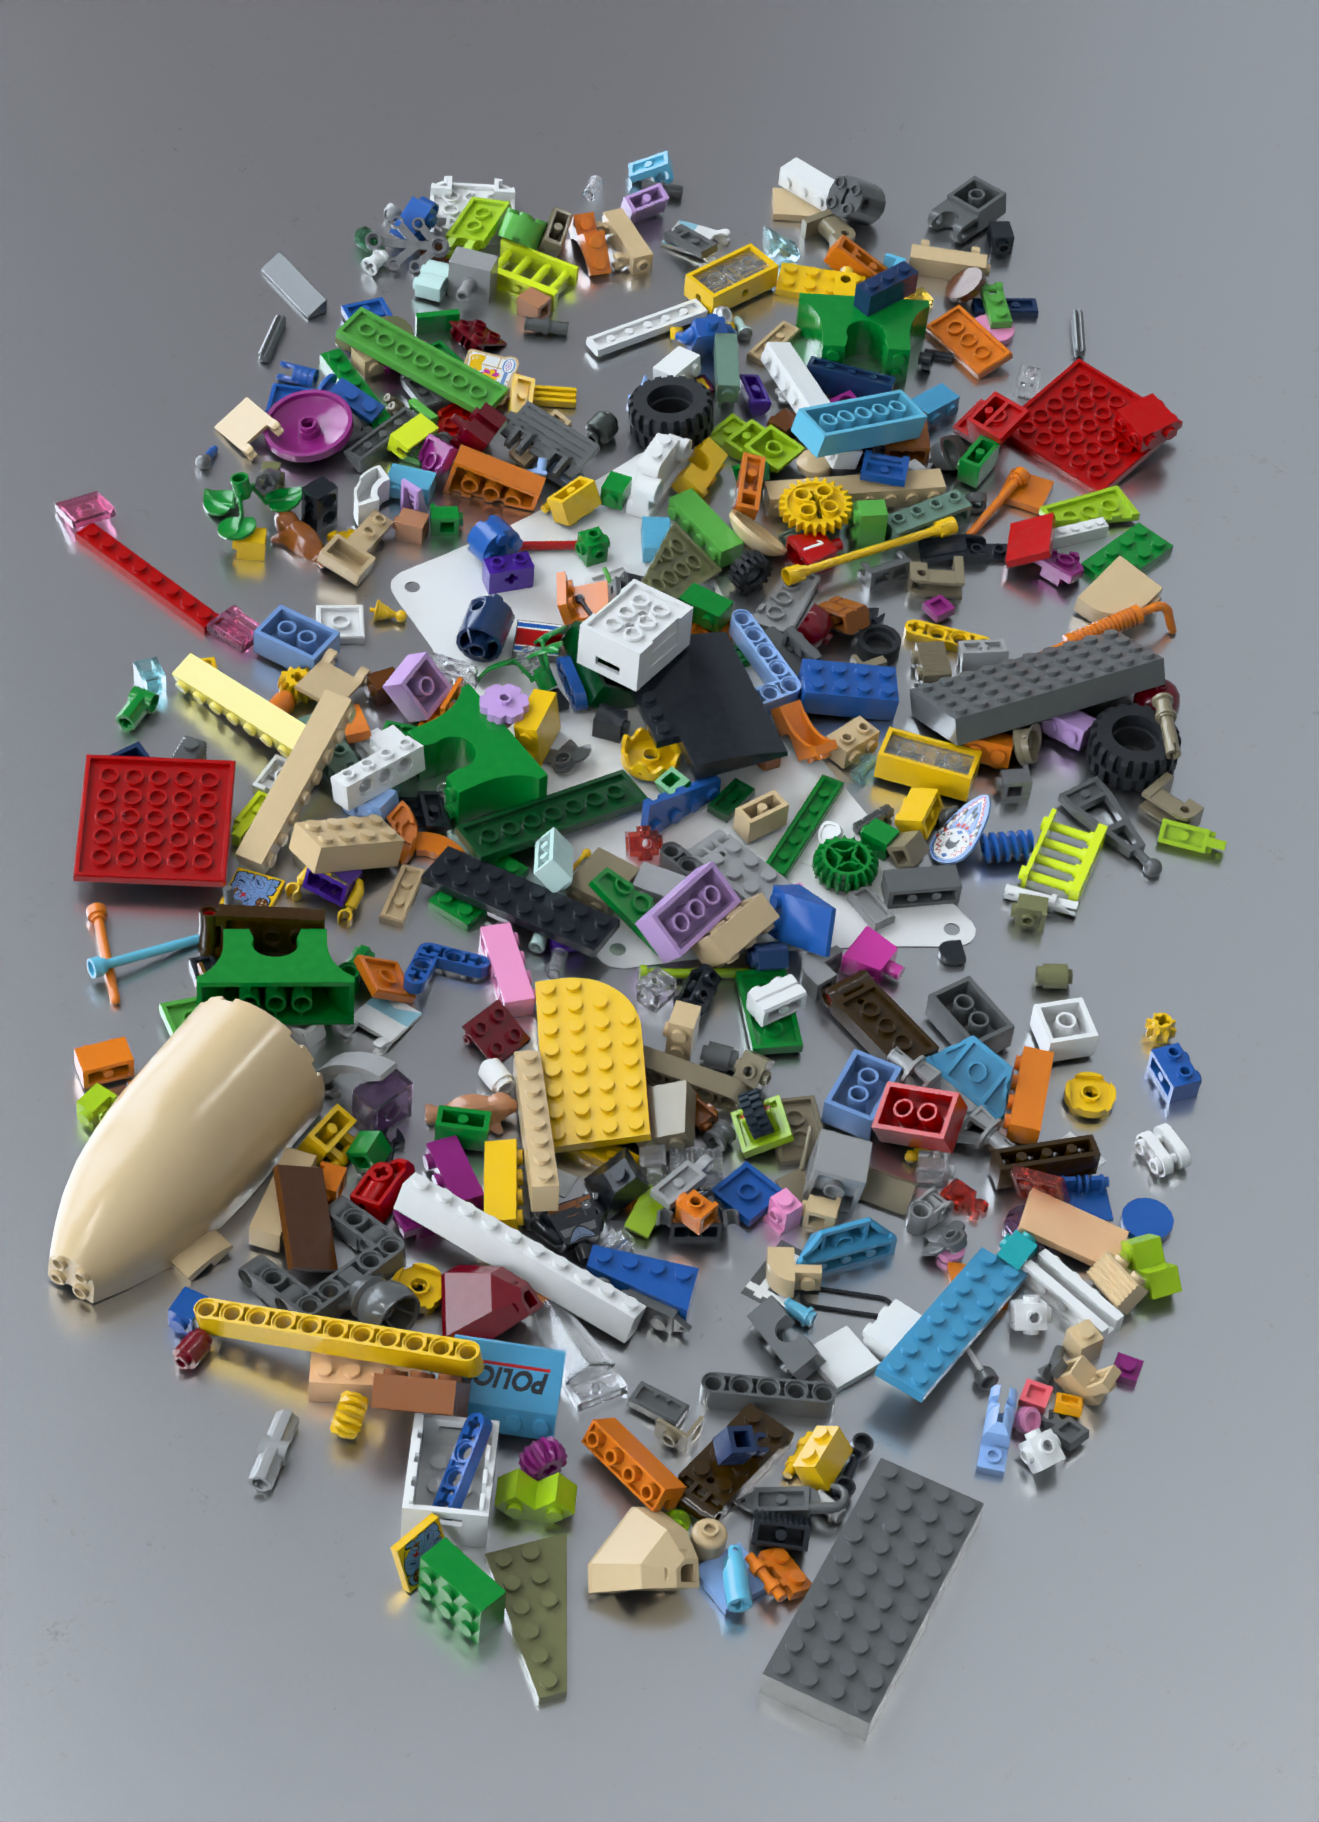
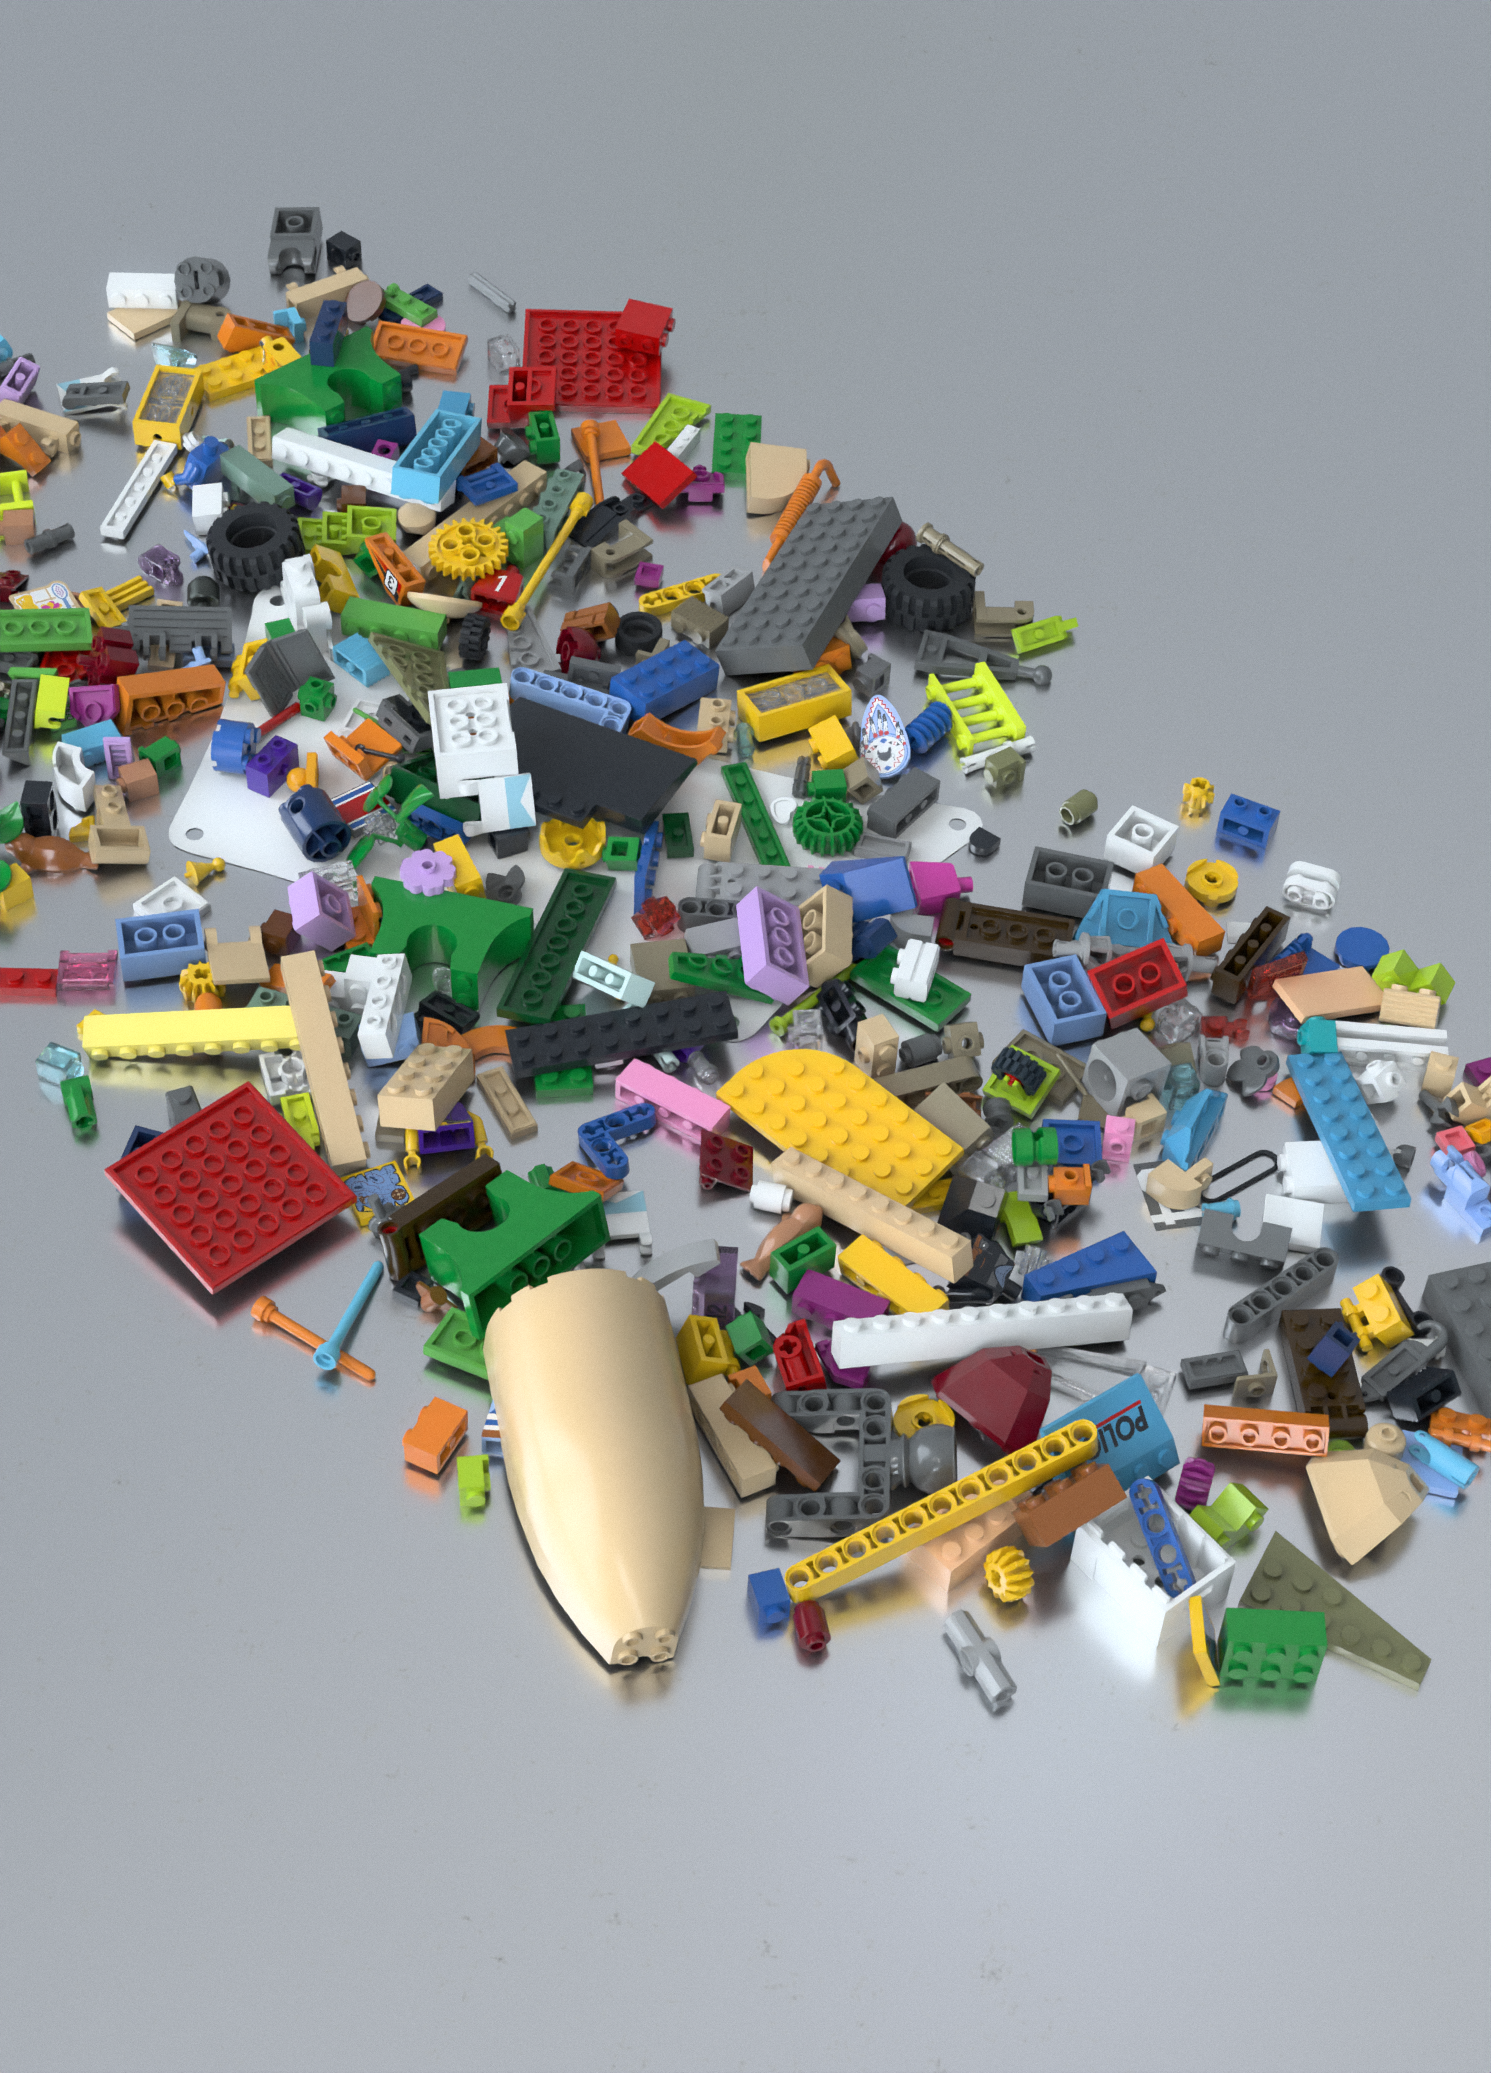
camera: 40 degrees left, 0 degrees up
none -> clear purple piece [137,544,184,587]
none -> dark grey piece [244,629,335,717]
none -> light orange tile [286,752,319,792]
none -> white flag [458,773,536,837]
none -> green wheel [1011,1127,1058,1166]
none -> clear light blue brick [1162,1062,1201,1110]

